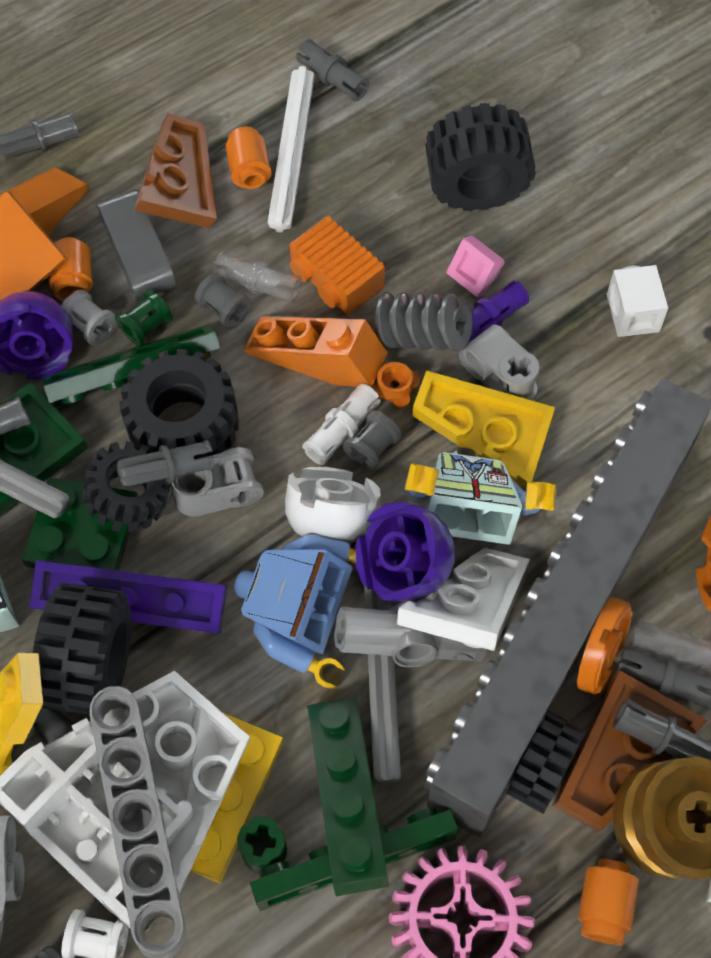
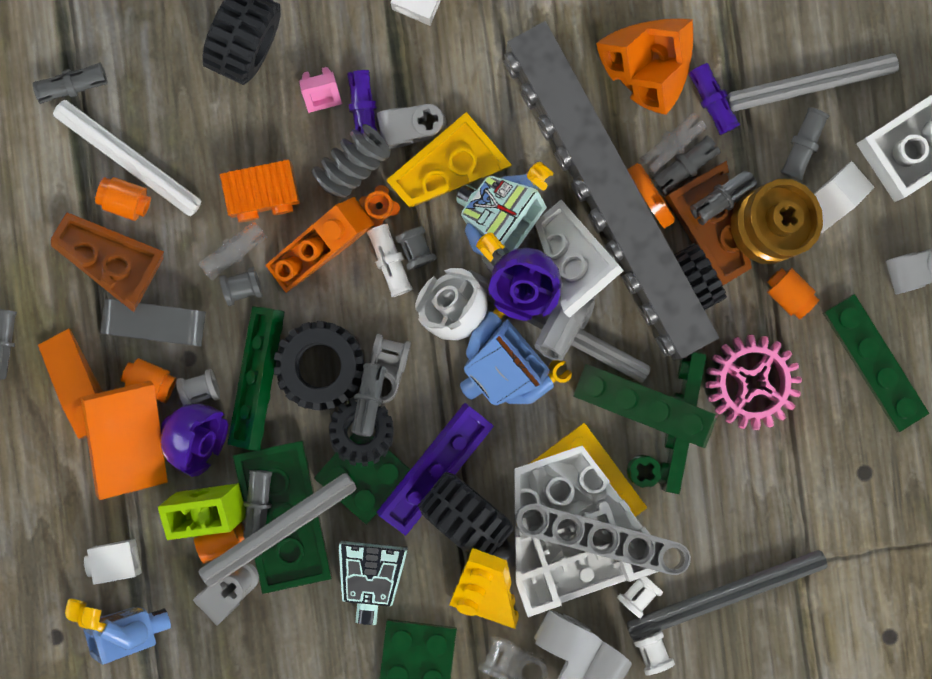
camera: 60 degrees left, 25 degrees up
dark green bush [115,290,173,346] -> none

